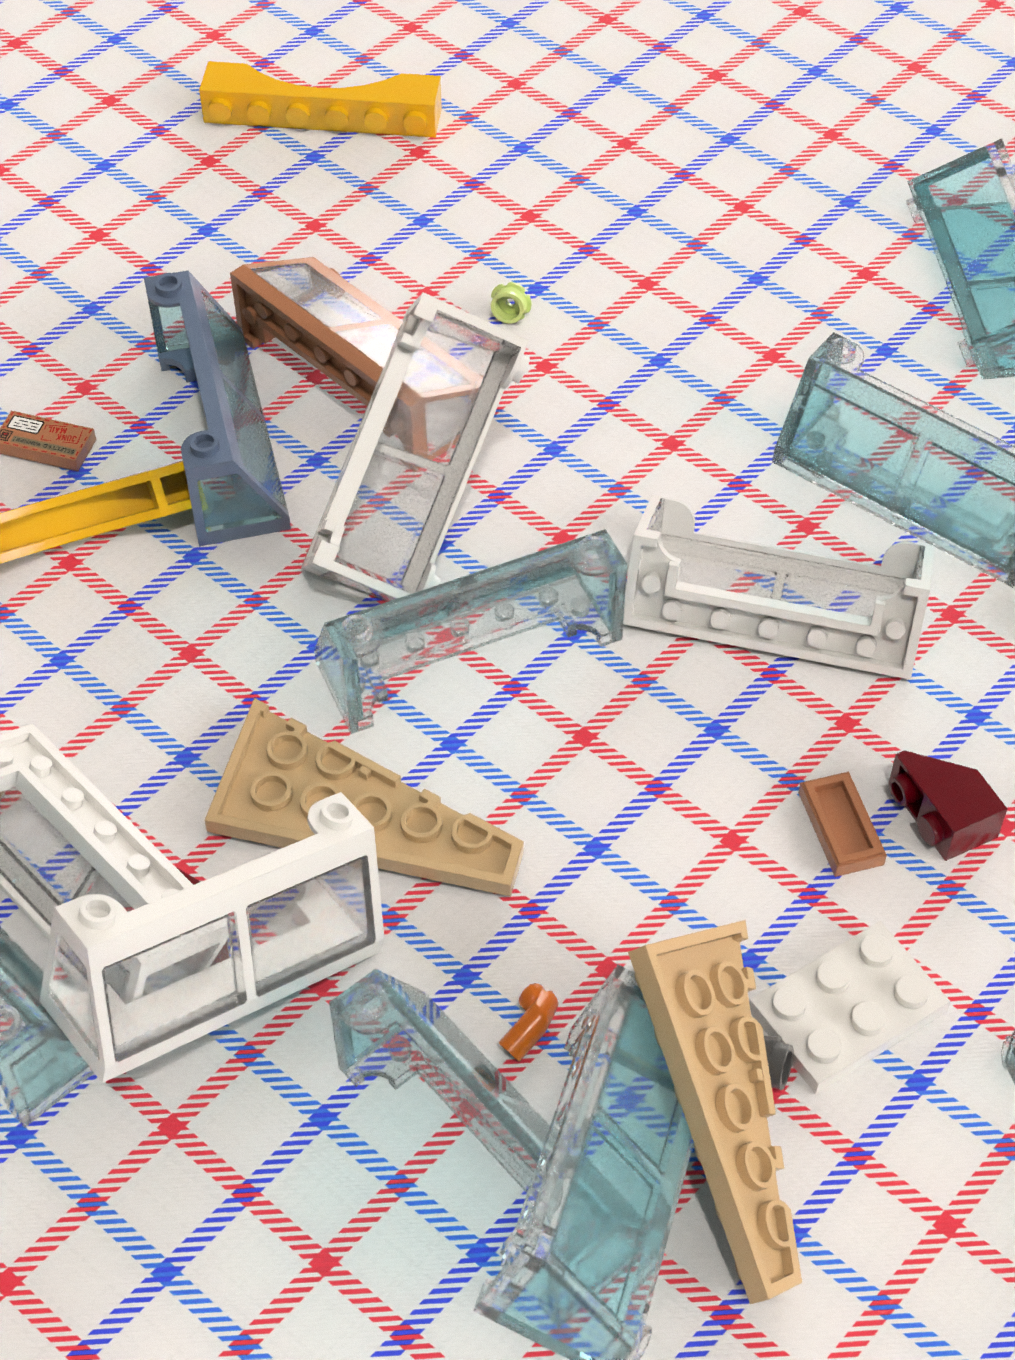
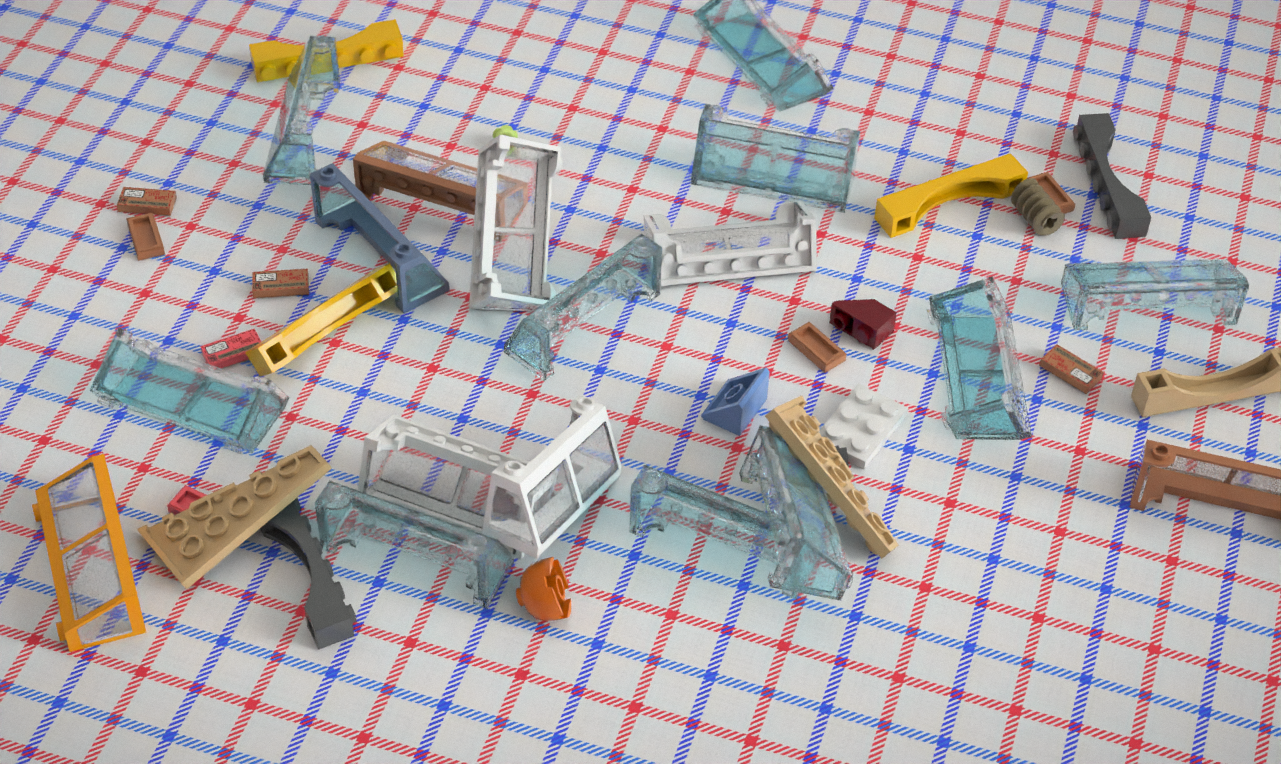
camera: 25 degrees left, 5 degrees down
tan wing [204,698,524,897] -> none
orange arm [498,983,558,1062] -> none
none -> windscreen [263,35,341,185]
none -> orange cylinder [516,557,571,621]
none -> medium blue slope [701,367,770,436]

